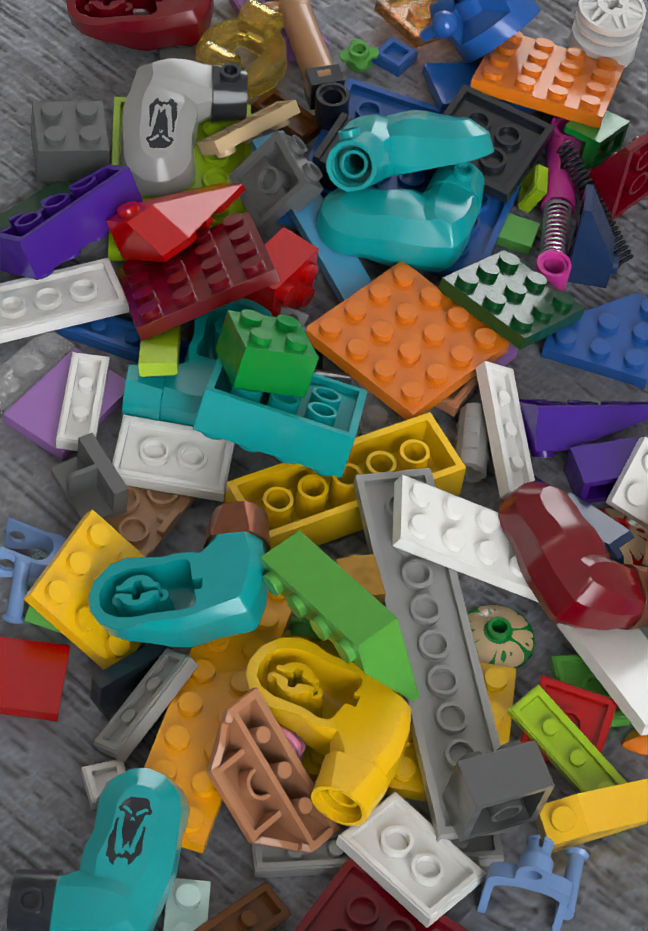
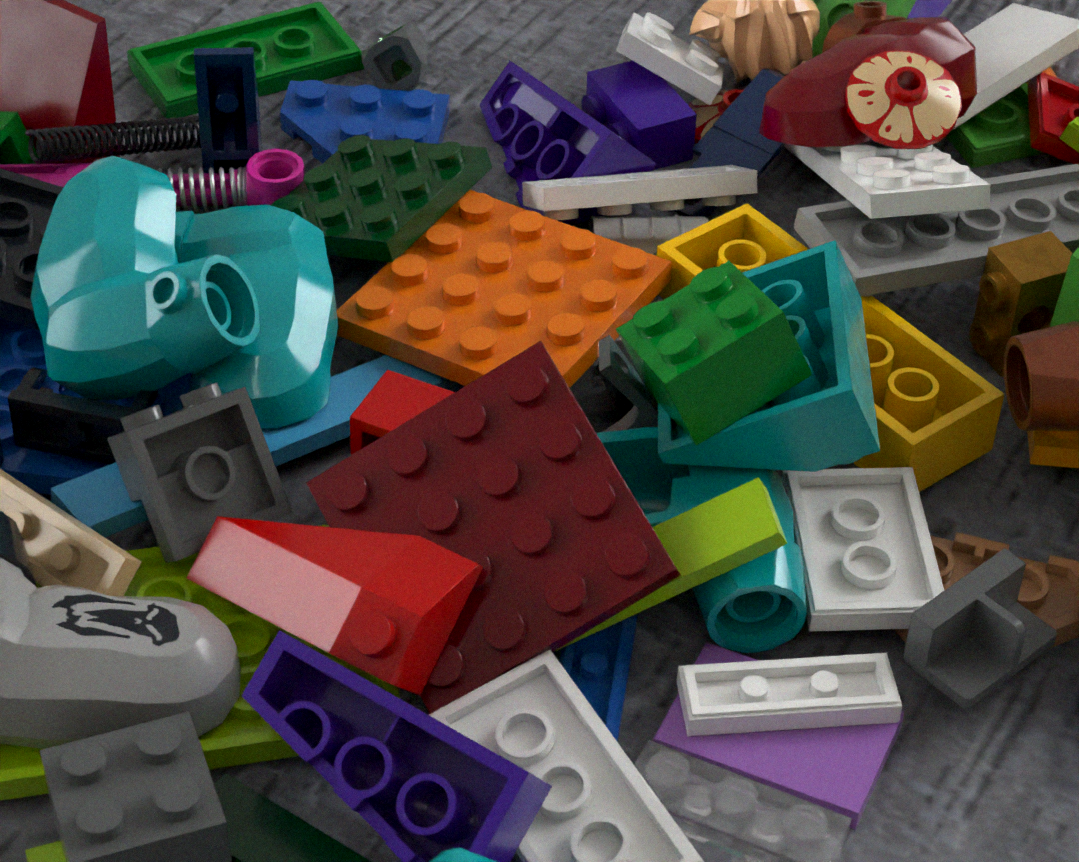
camera: 95 degrees left, 10 degrees down
none -> tan dish [845,51,962,149]

